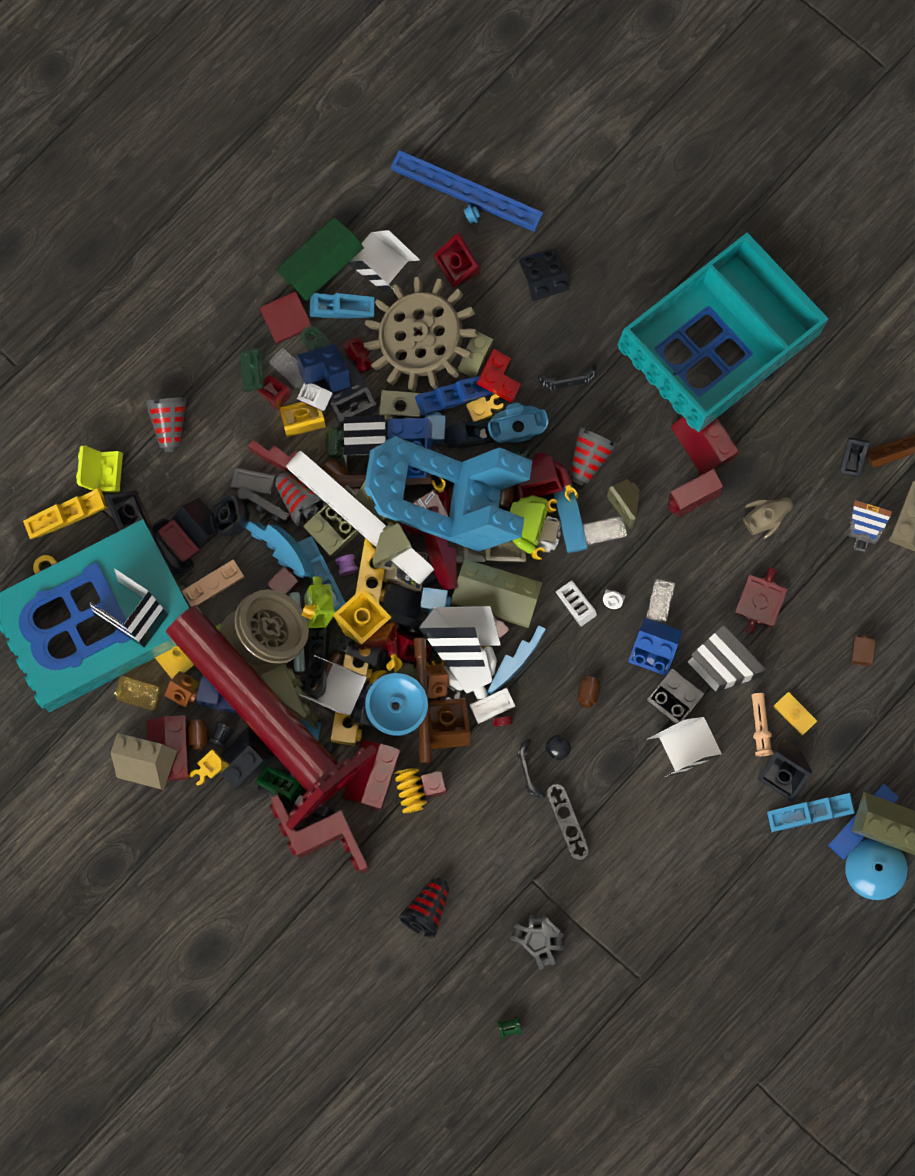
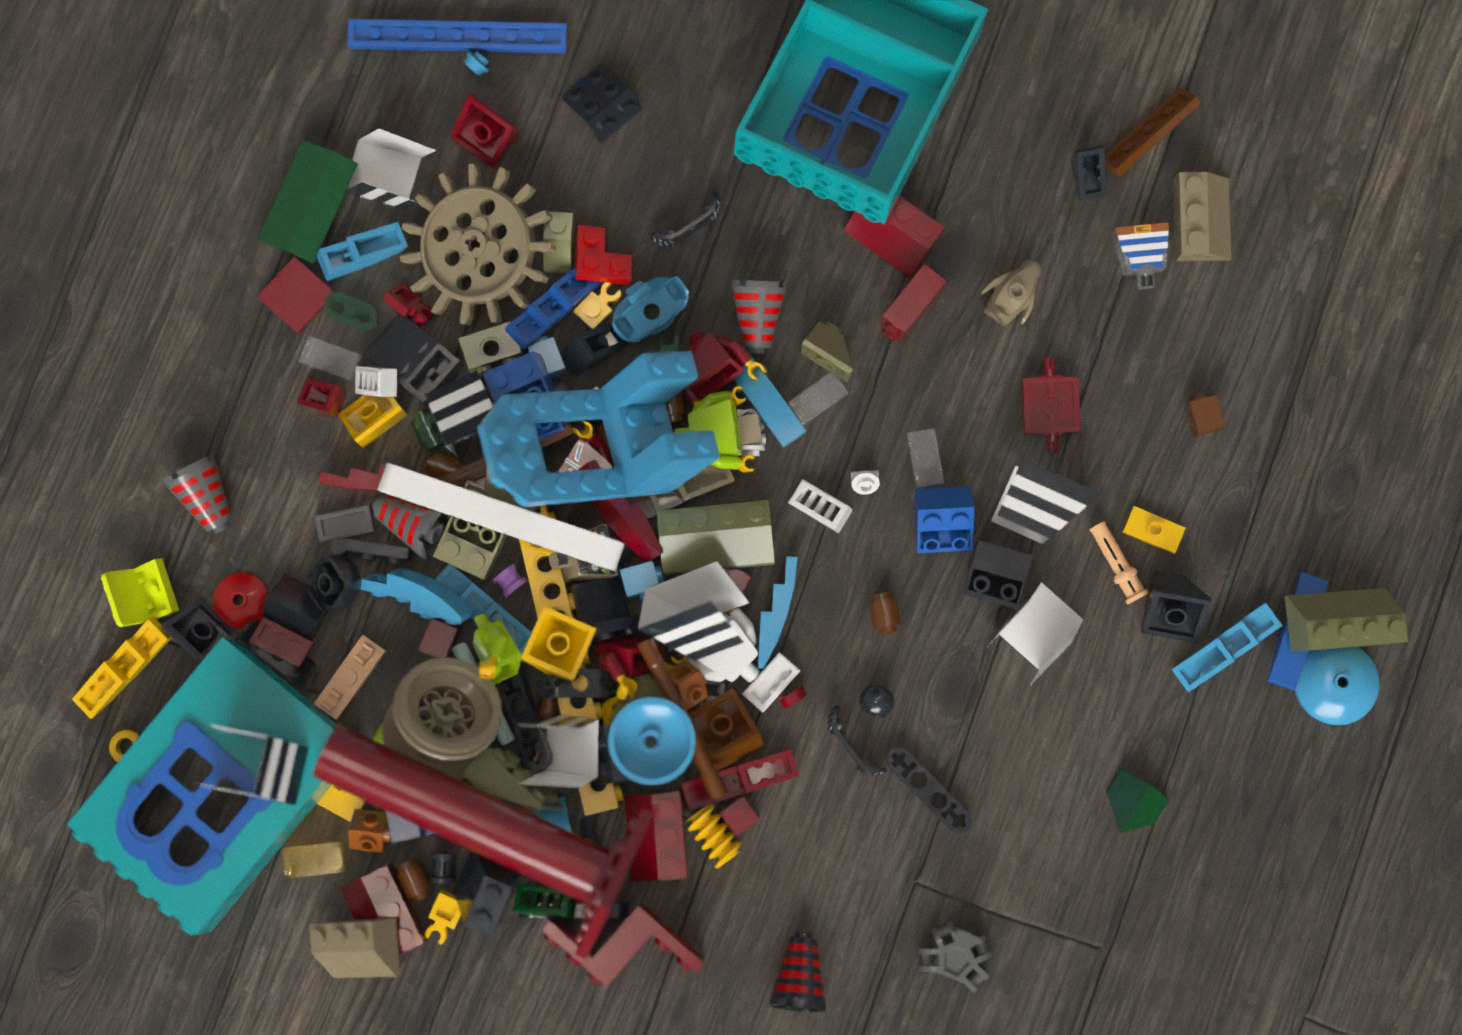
camera: 20 degrees left, 5 degrees up
clear green plate [240,348,264,393] -> none
dark blue brick [297,344,350,392] -> none
clear red slope [355,622,397,650] -> none
olive slope [373,523,411,568] -> none
none -> red dish [213,573,269,628]
none -> dark red slope [680,749,799,811]
none -> dark green slope [1106,769,1169,833]

